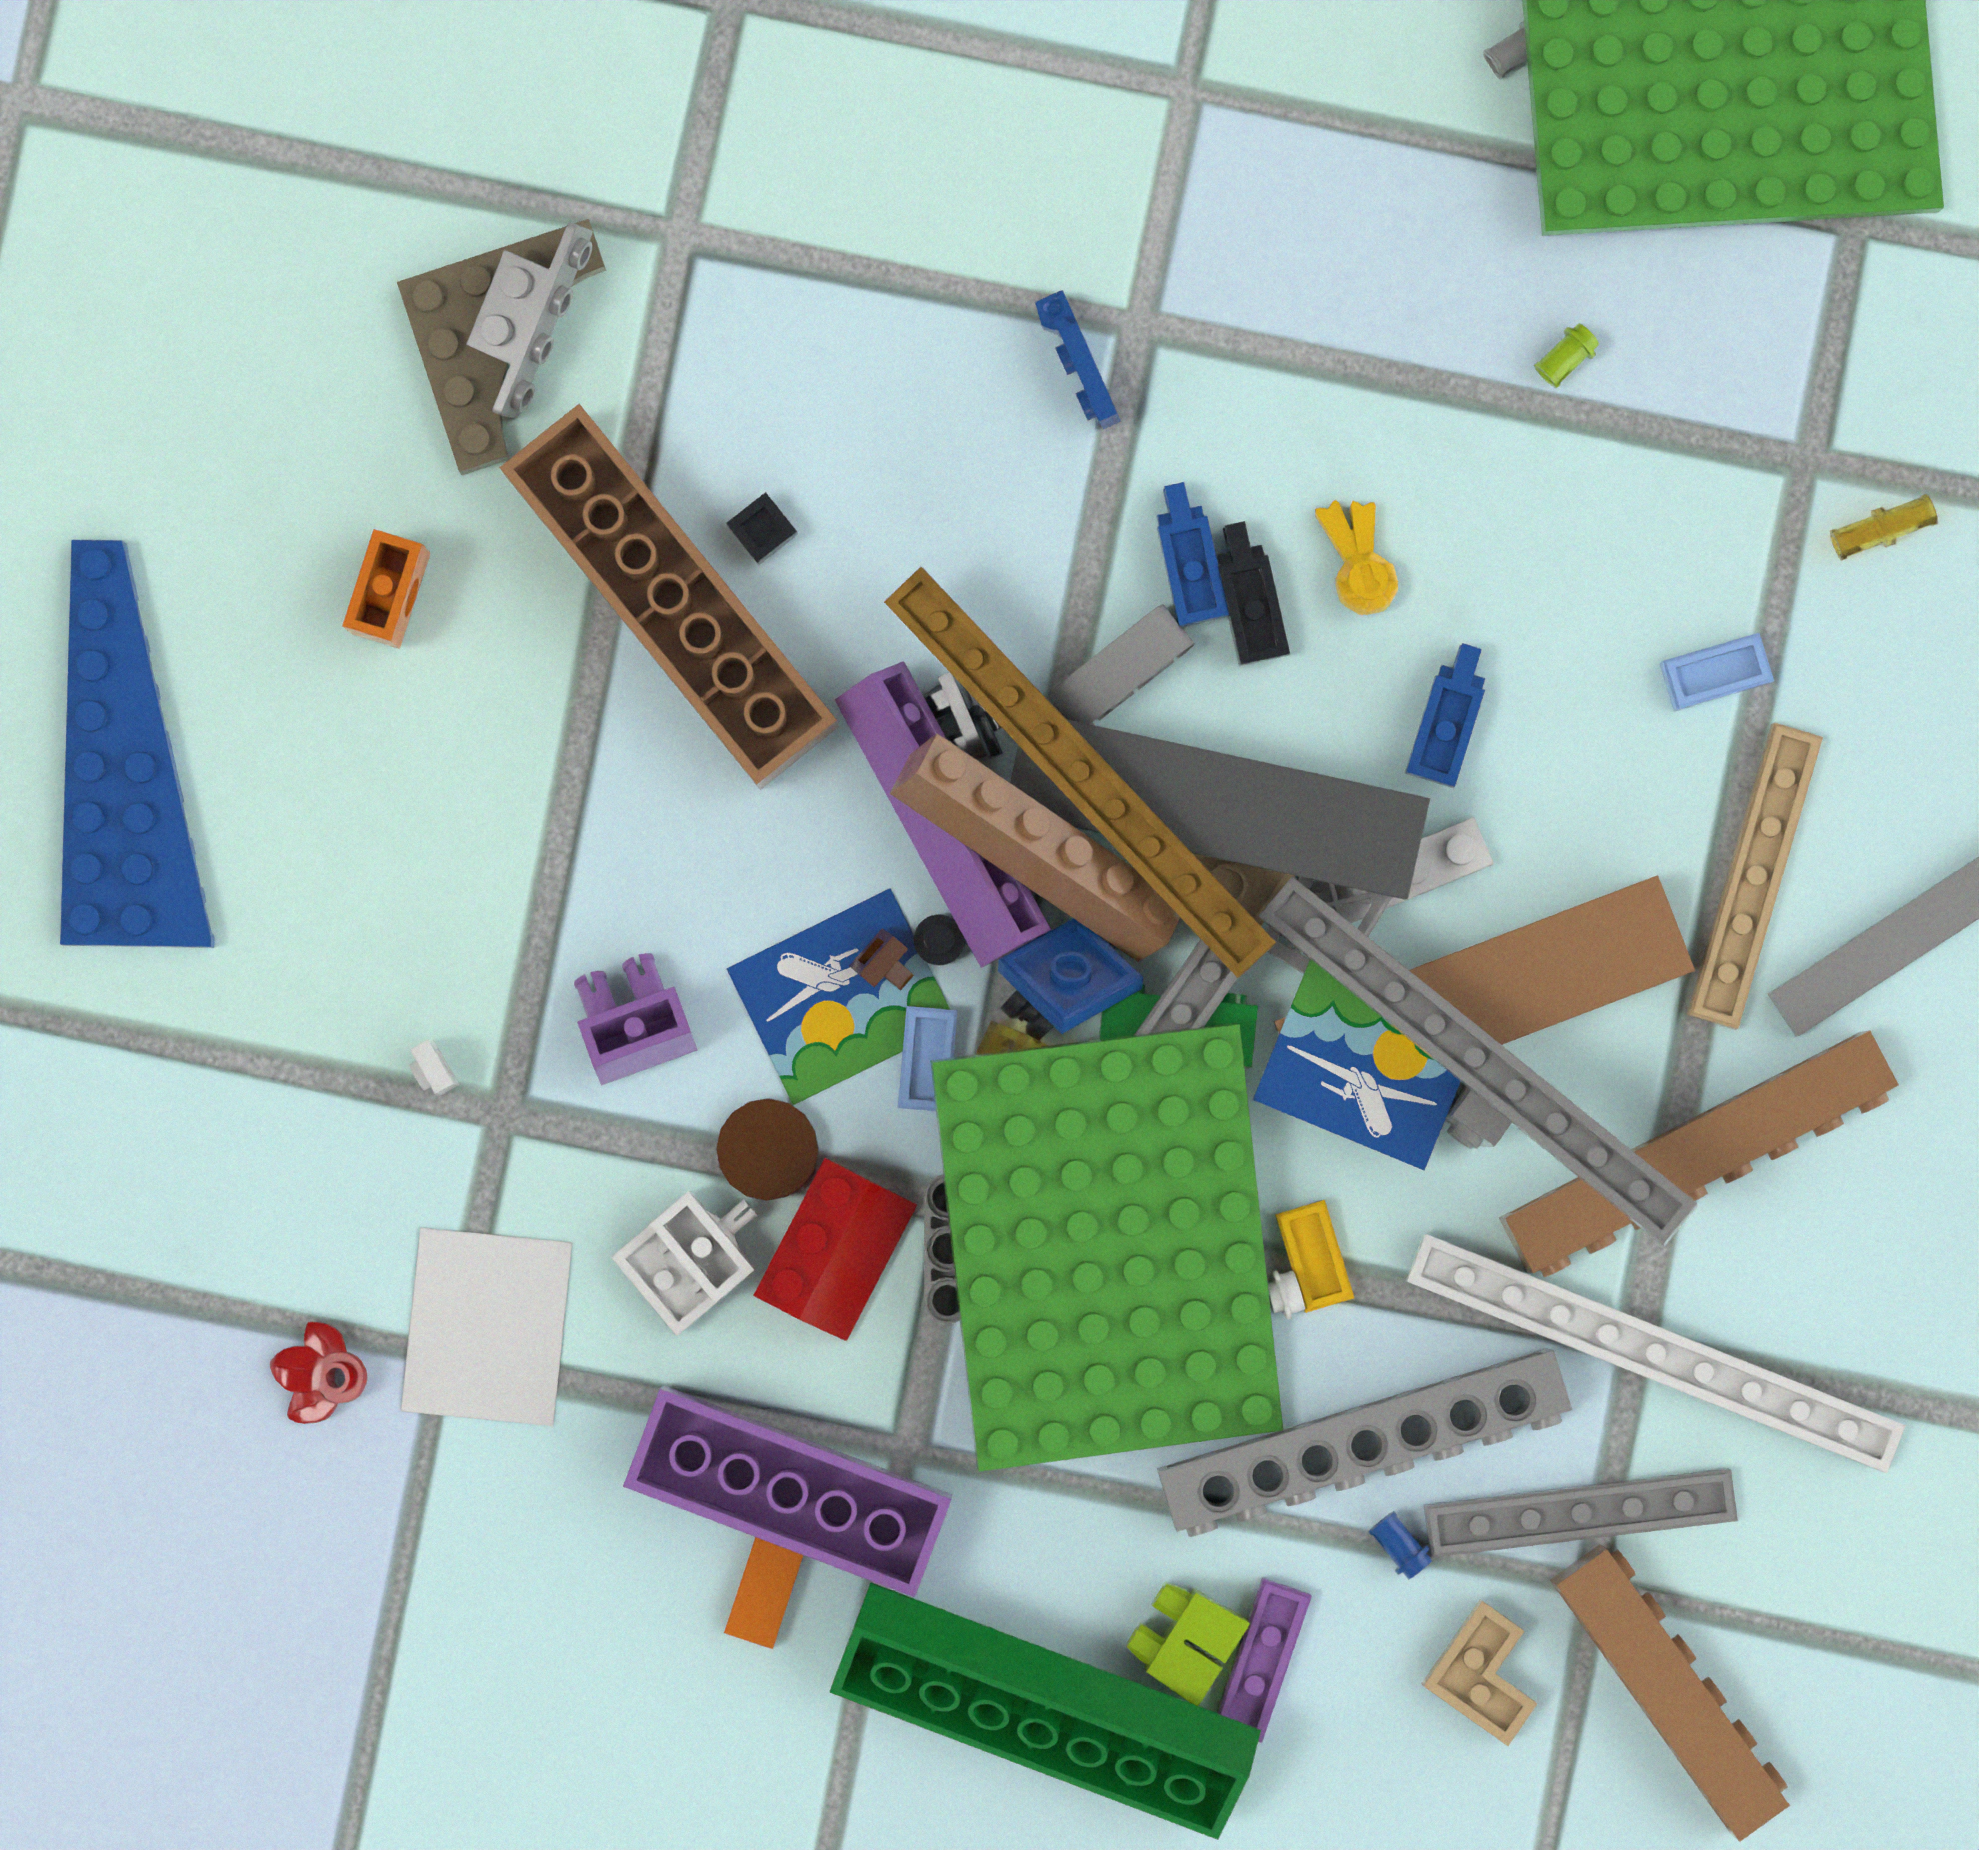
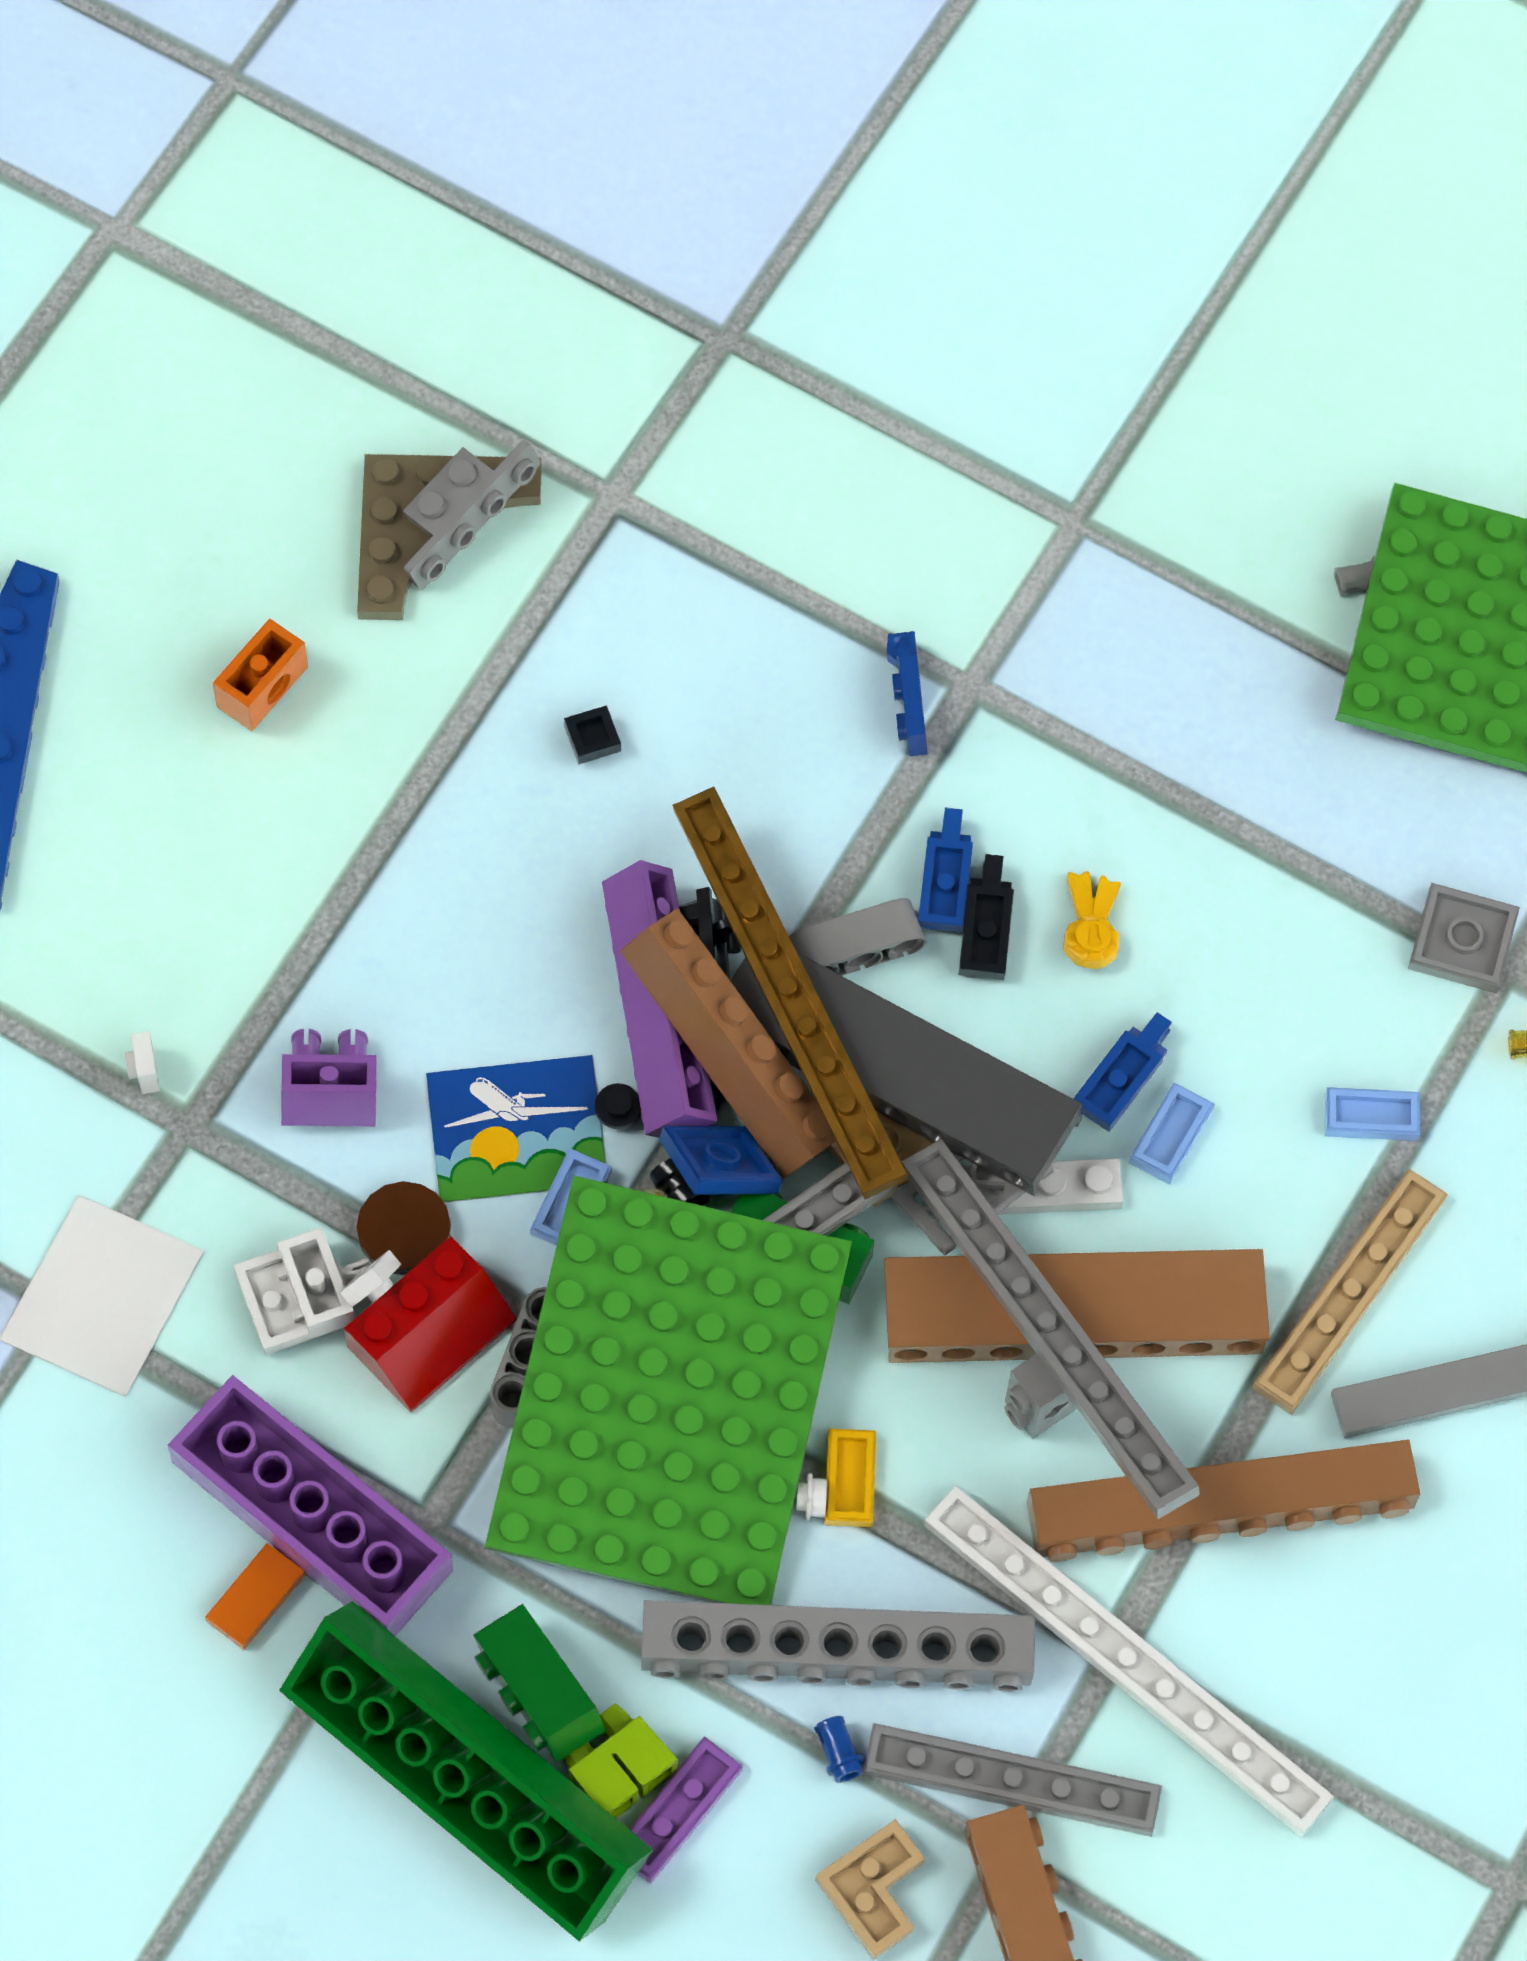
camera: 15 degrees right, 20 degrees down
medium nougat brick [499,404,839,790] -> none
reddish brown tile [849,928,914,991] -> none
sticker [1253,959,1482,1171] -> none
lime pin [1534,323,1600,388] -> none
none -> white plate [340,1250,401,1307]
none -> green brick [473,1603,606,1762]
none -> light blue tile [1129,1083,1215,1185]
none -> light grey tile [1408,883,1520,994]

